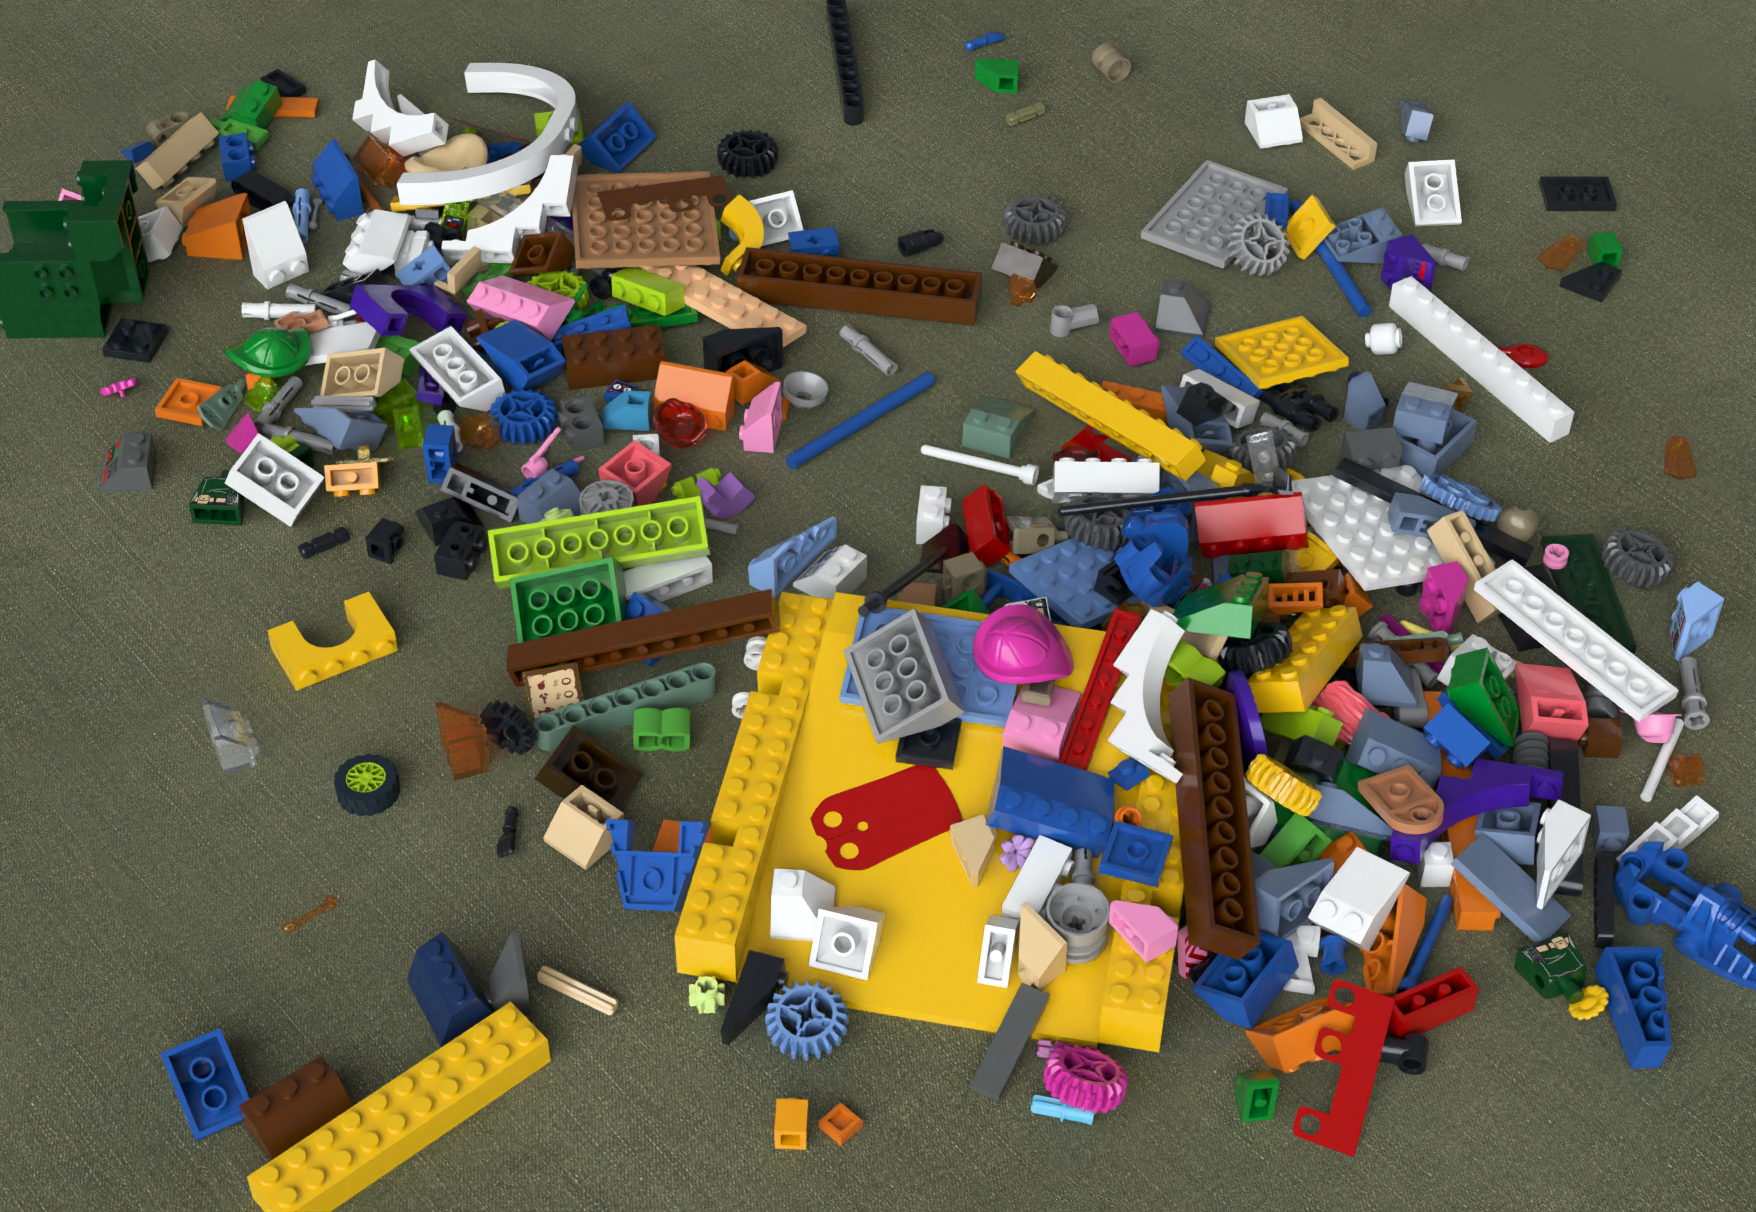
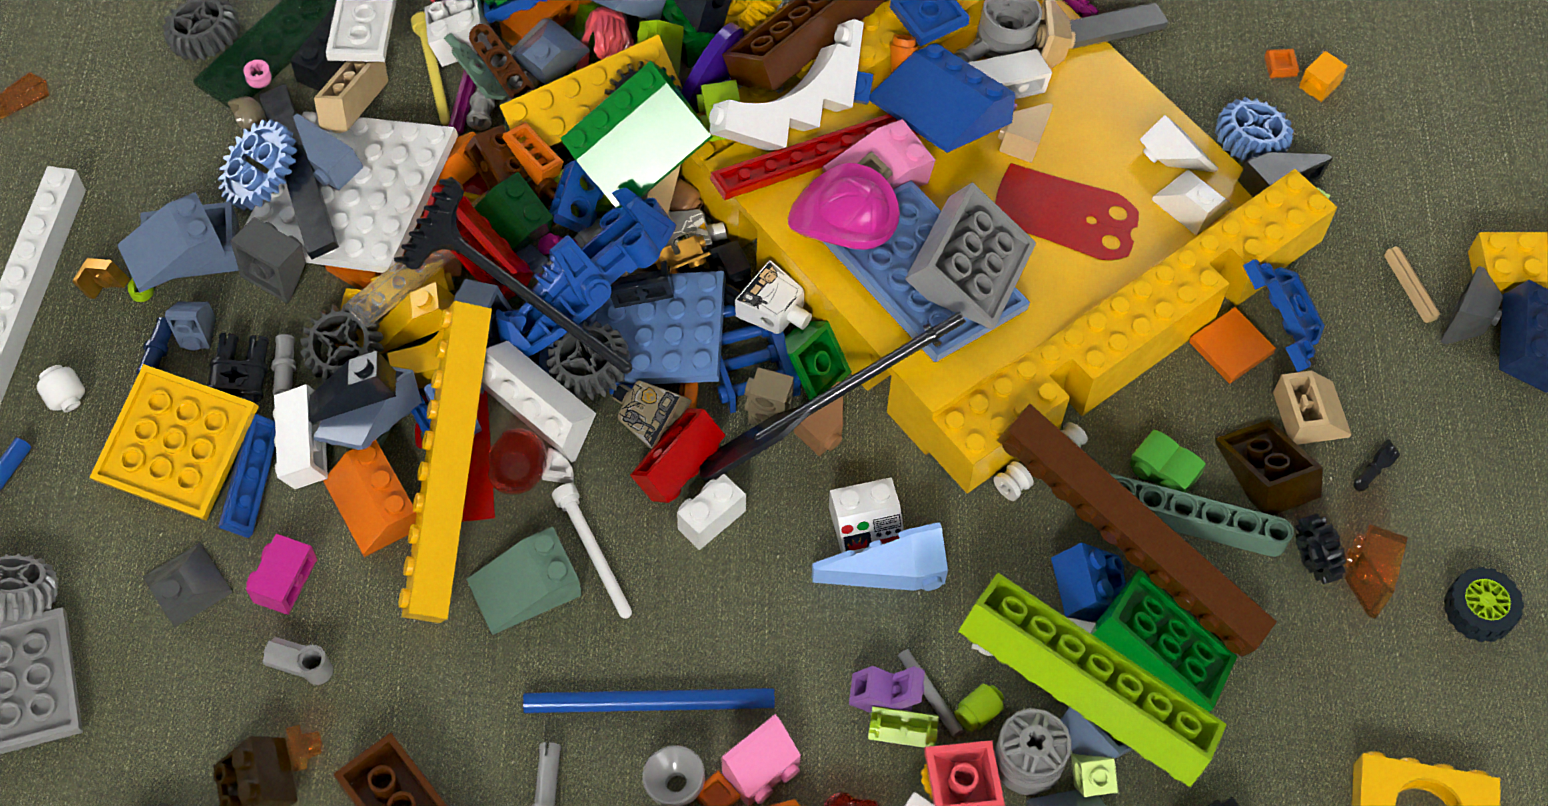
camera: 140 degrees left, 15 degrees up
piece [522,662,584,727] -> none
white slope [977,915,1020,988] -> none
dark pink slope [1419,561,1469,635] -> none

